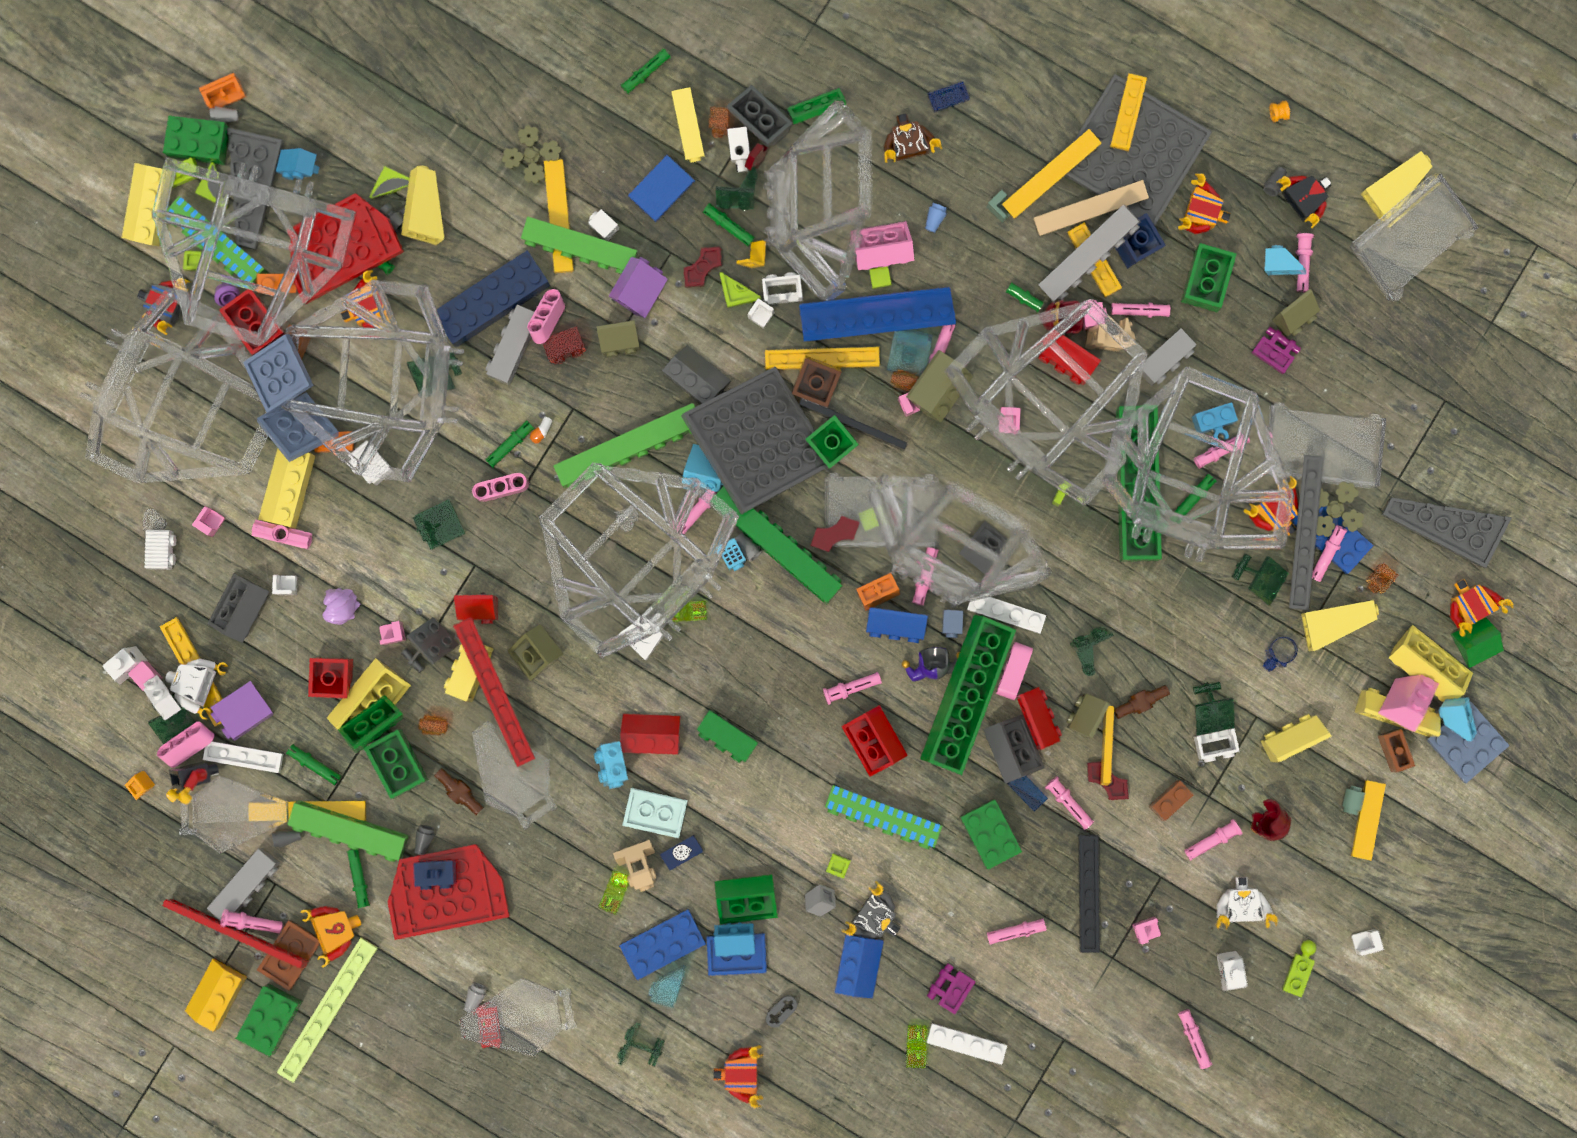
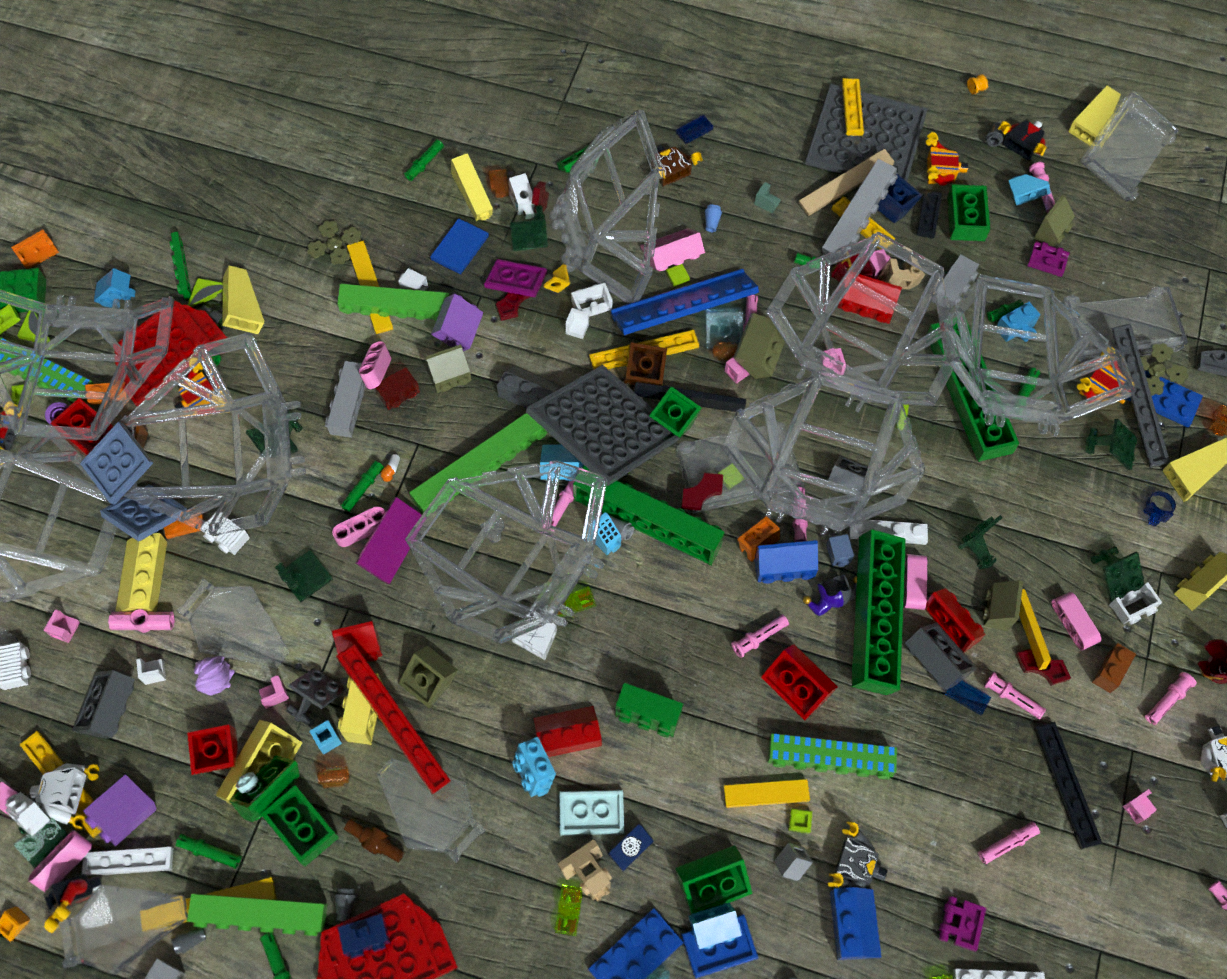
camera: 20 degrees left, 20 degrees down
light grey cone [210,106,238,123] -> none
dark grey wing [227,128,284,250] -> none
dark blue brick [432,250,551,348] -> none
green pin [703,203,755,247] -> none
lime tile [719,272,762,308] -> none
dark grey slope [726,85,793,146] -> none
green brick [959,799,1022,870] -> none
yellow tile [1002,129,1101,219] -> none
bright pink pin [1111,302,1170,318] -> none
reddish brown pin [1114,685,1170,719] -> none
bright pink pin [1194,432,1250,469] -> none
bright pink pin [1312,525,1348,582] -> none
none -> green plate [169,232,192,301]
none -> clear windscreen [176,578,290,669]
none -> light aqua tile [236,772,258,793]
none -> medium azure brick [310,720,342,754]
none -> magenta tile [355,497,427,584]
none -> magenta tile [484,259,547,297]
none -> yellow tile [723,779,810,808]
none -> black plate [916,190,942,239]
none -> green pin [987,299,1024,323]
none -> bright pink beam [1052,592,1101,650]

